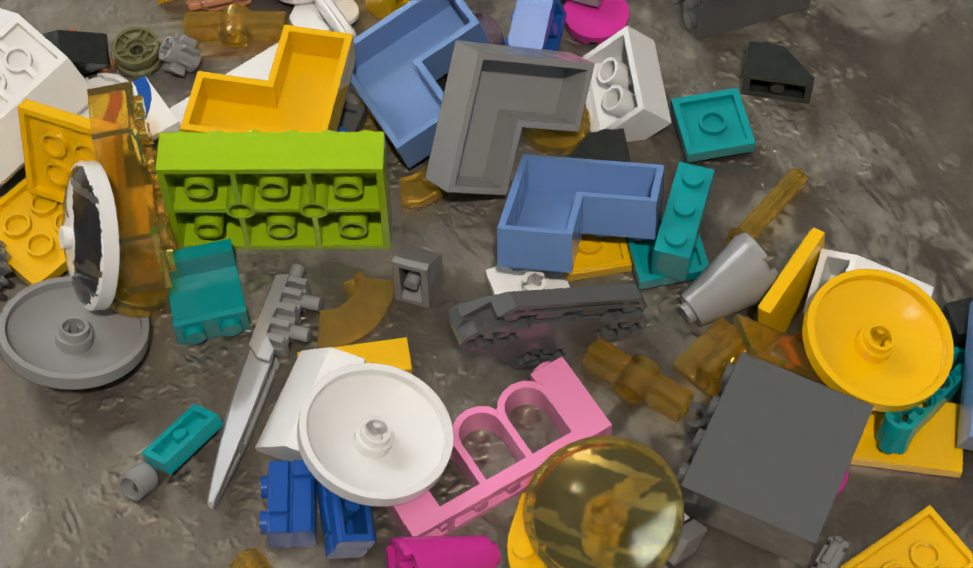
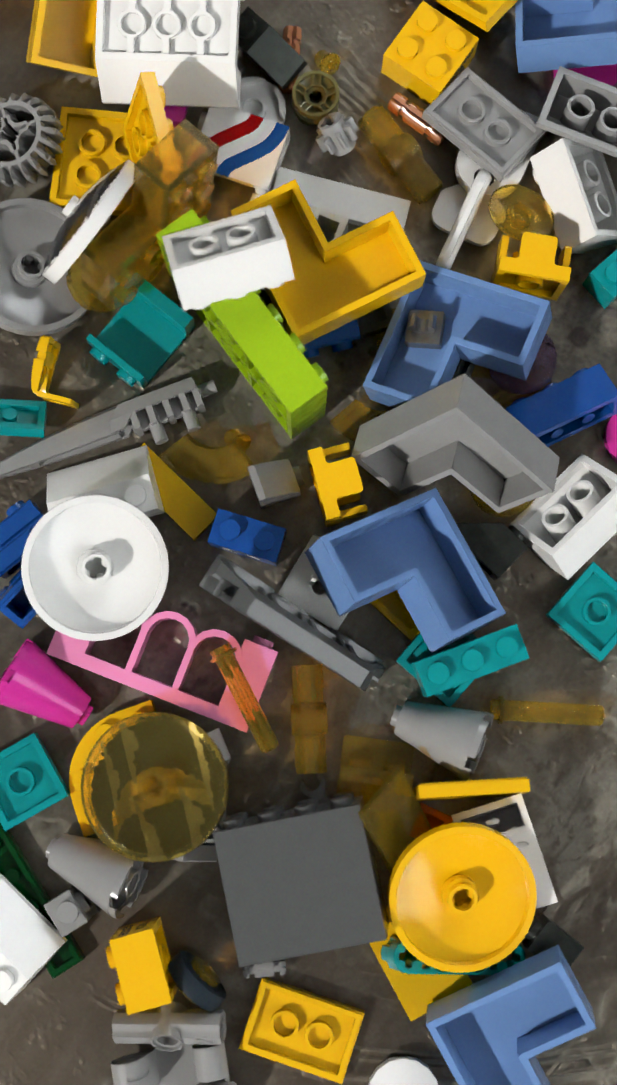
camera: 50 degrees right, 25 degrees up
none -> yellow piece [31,335,79,409]
none -> white slope [162,205,295,311]
none -> blue brick [207,508,287,566]
none -> clear yellow axle [210,642,279,753]
none -> yellow panel [308,442,368,528]
none -> clear yellow piece [314,50,341,76]
none -> flat silver tile [405,309,446,349]

